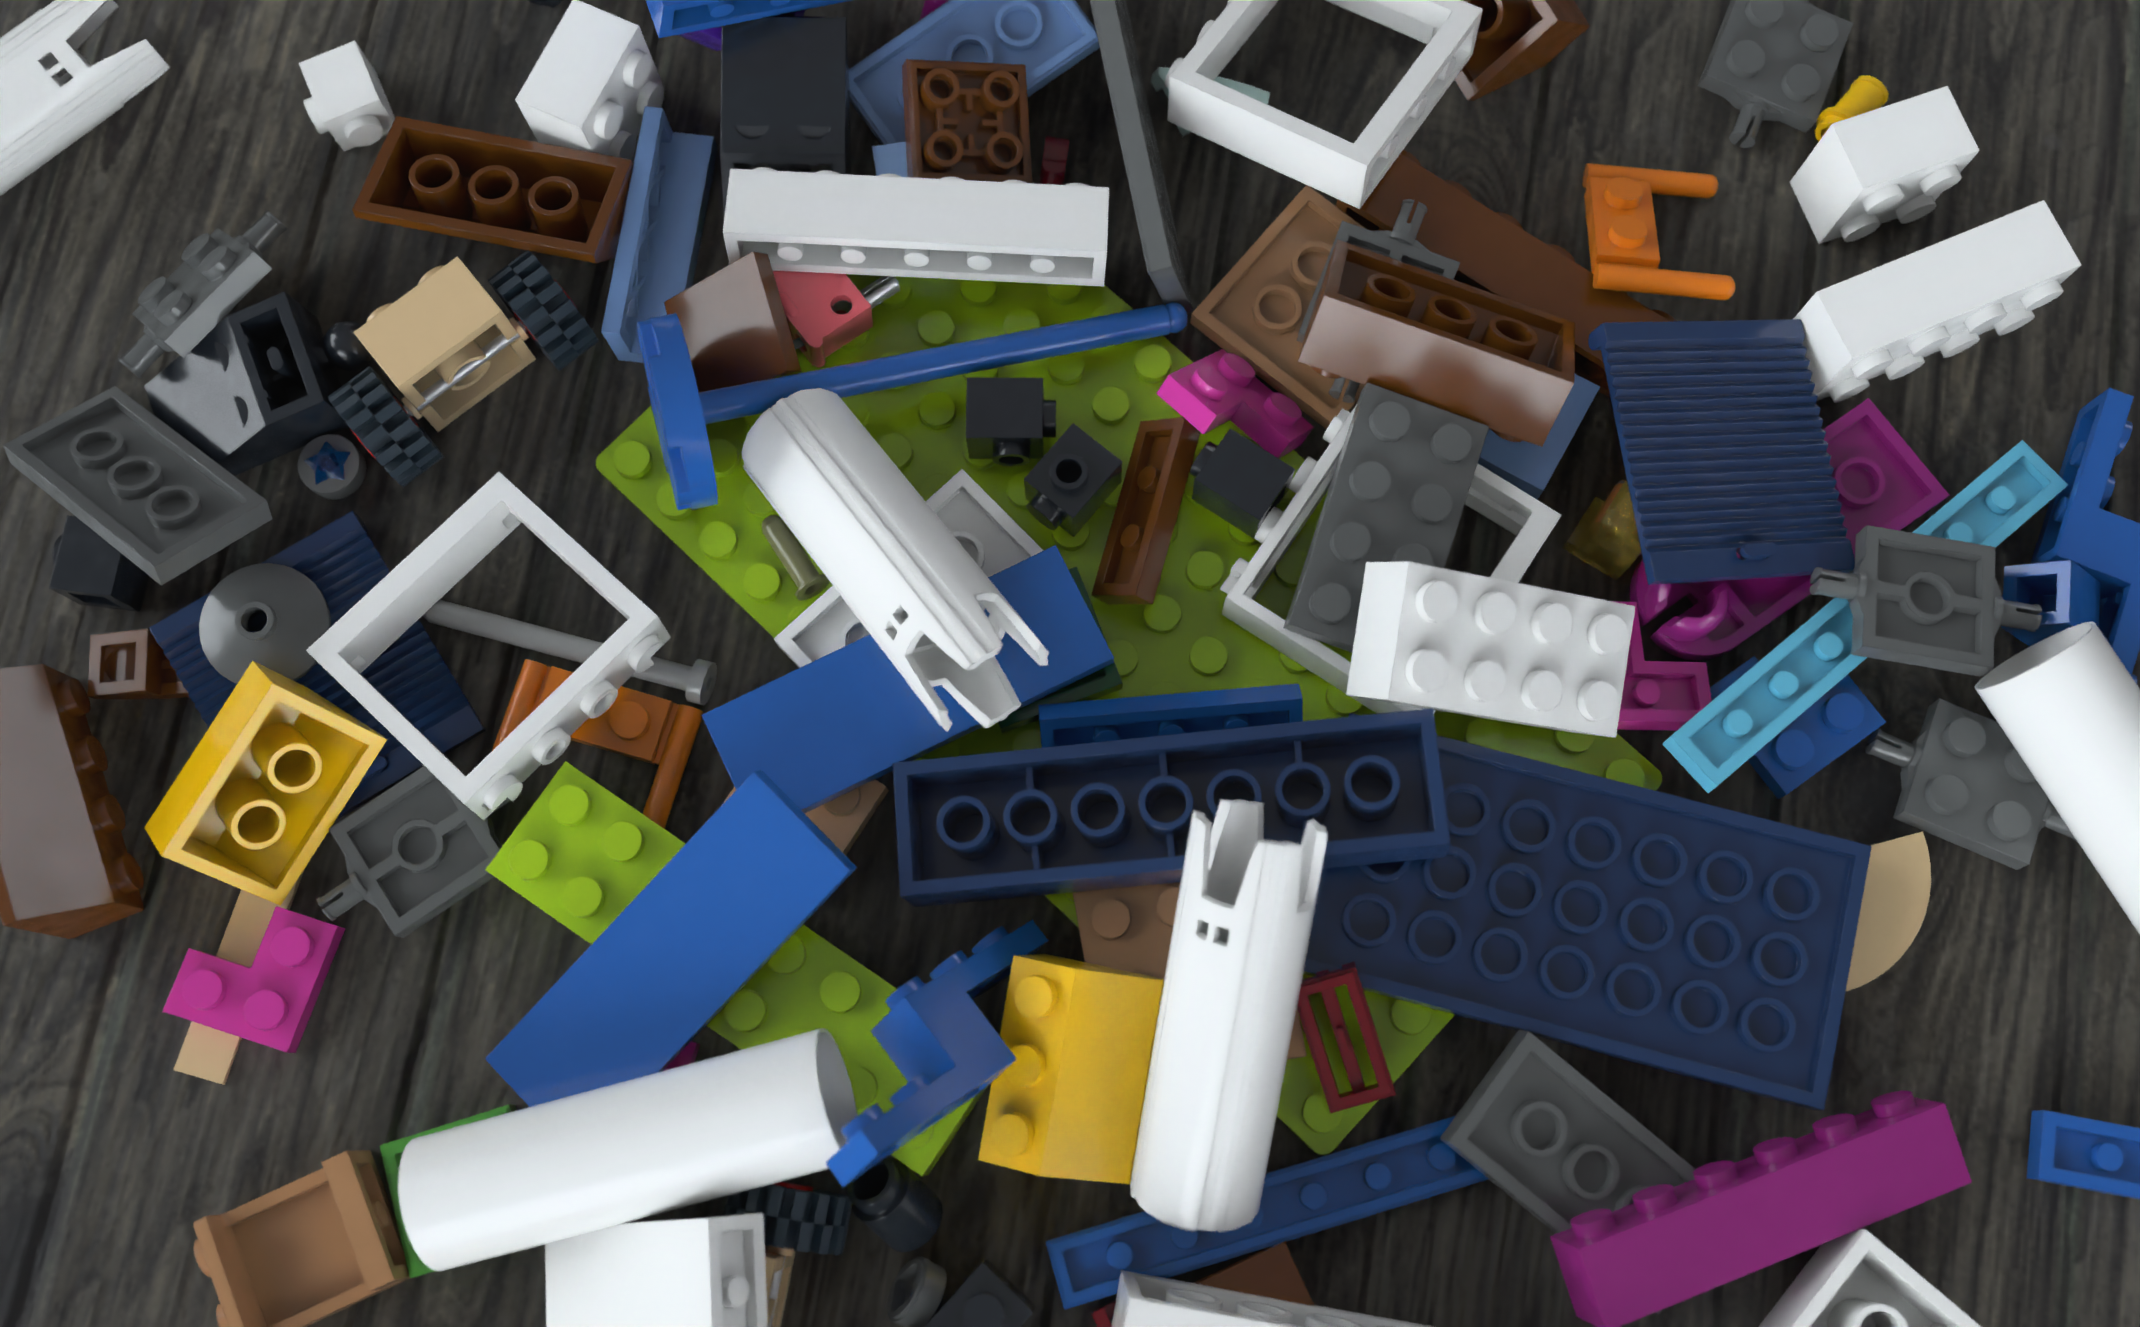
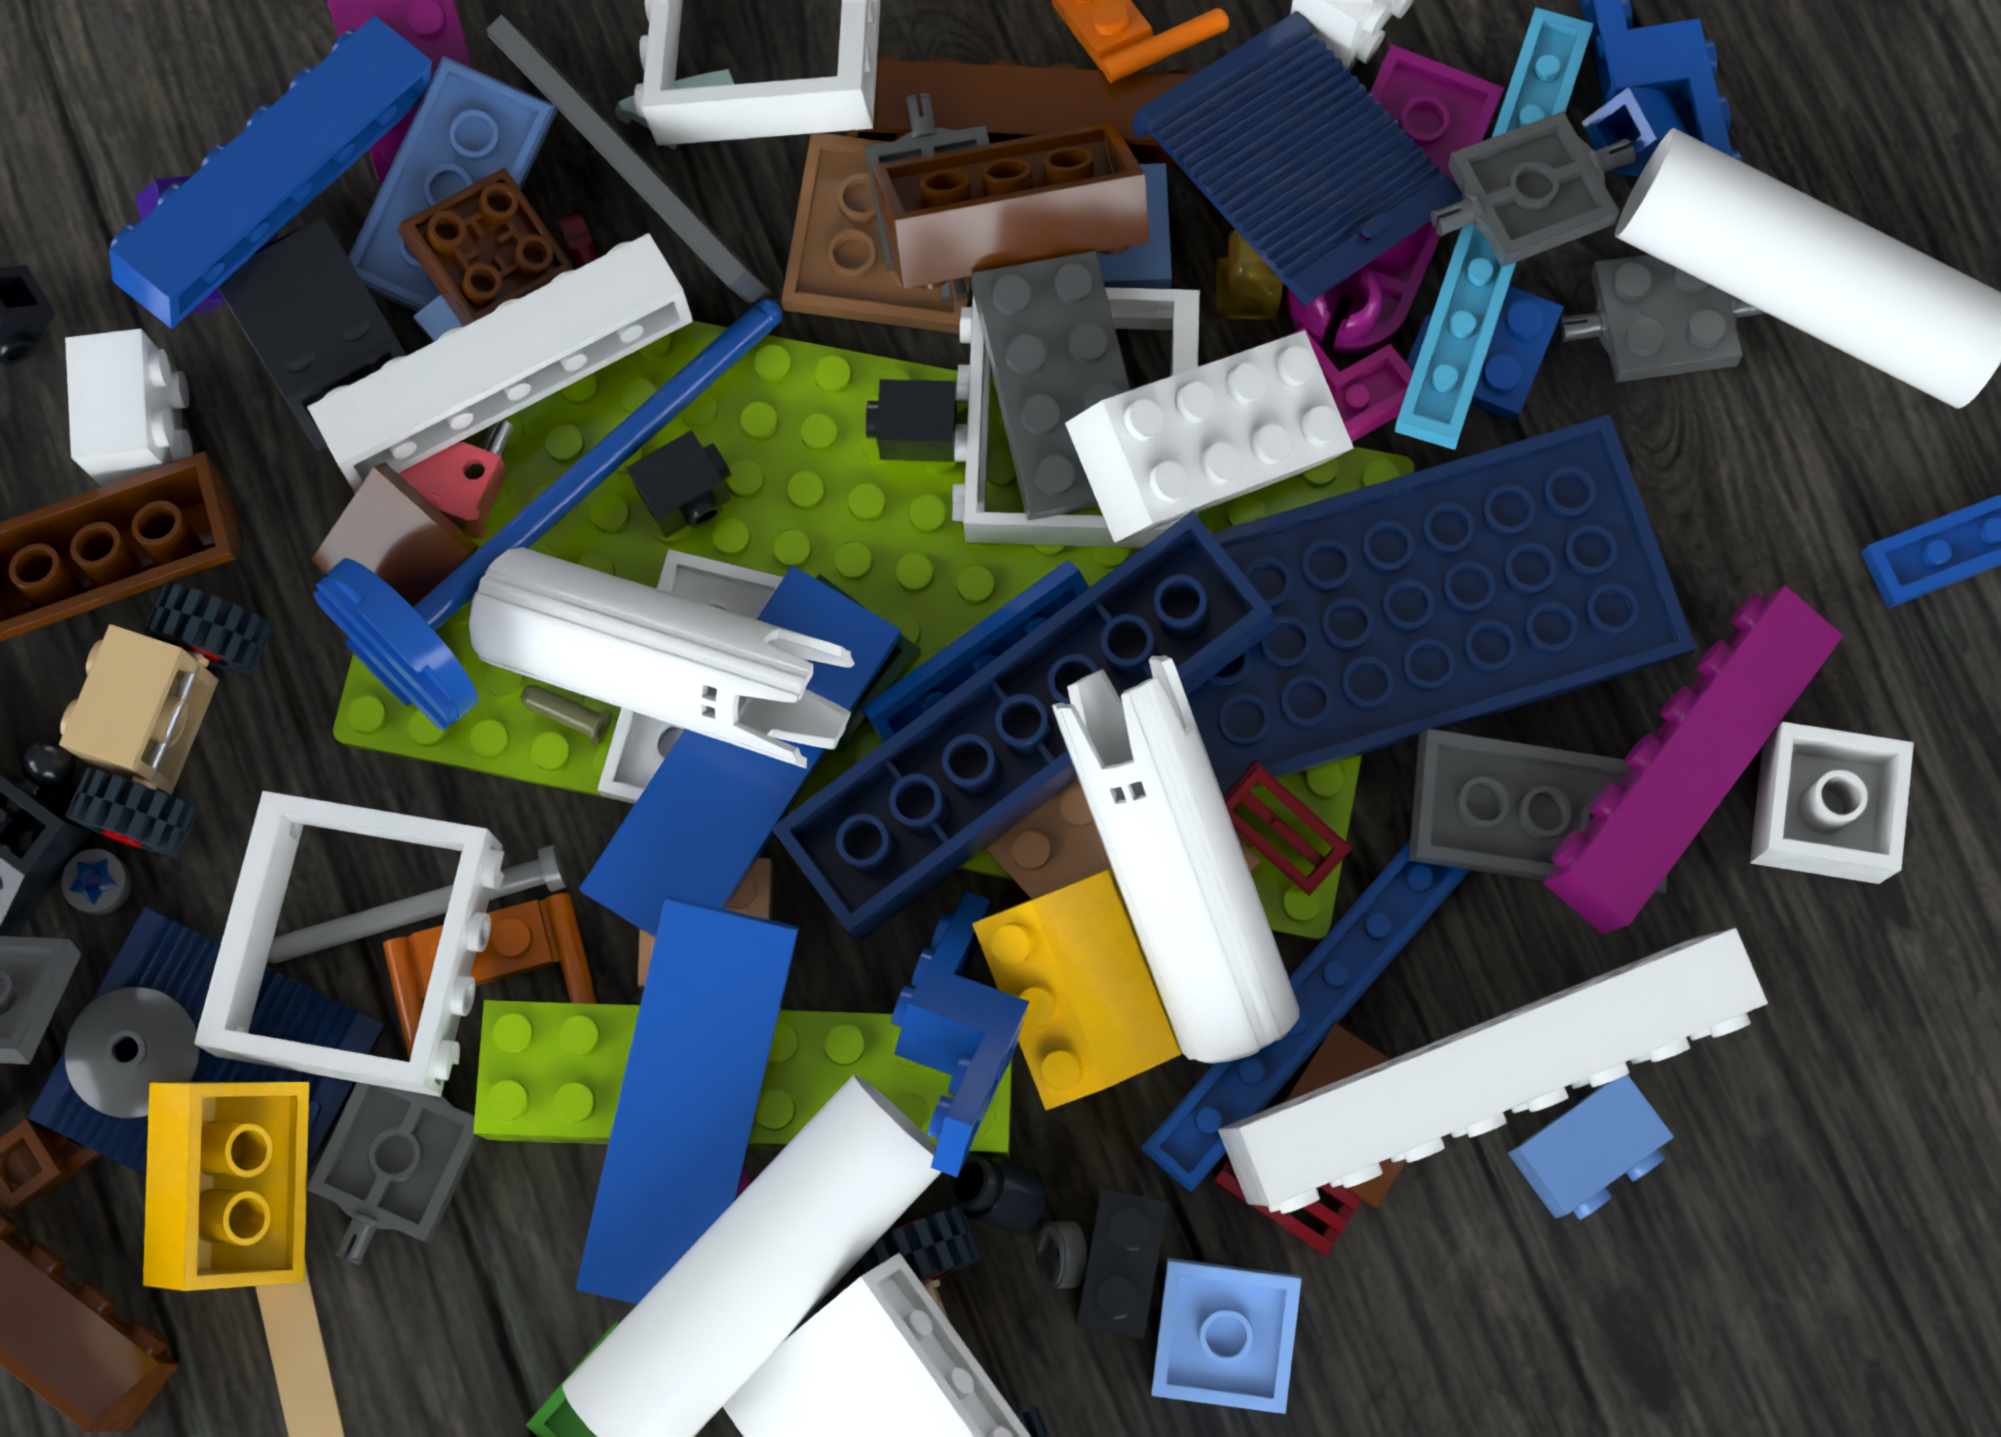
camera: 30 degrees left, 0 degrees up
dark pink plate [162,906,346,1053] -> none
medium blue fence [601,106,718,363] -> none
black brick [1024,423,1122,537] -> none
reddish brown plate [1091,417,1200,605] -> none
dark pink plate [1156,349,1314,459] -> none
tan tile [1846,831,1931,991] -> none

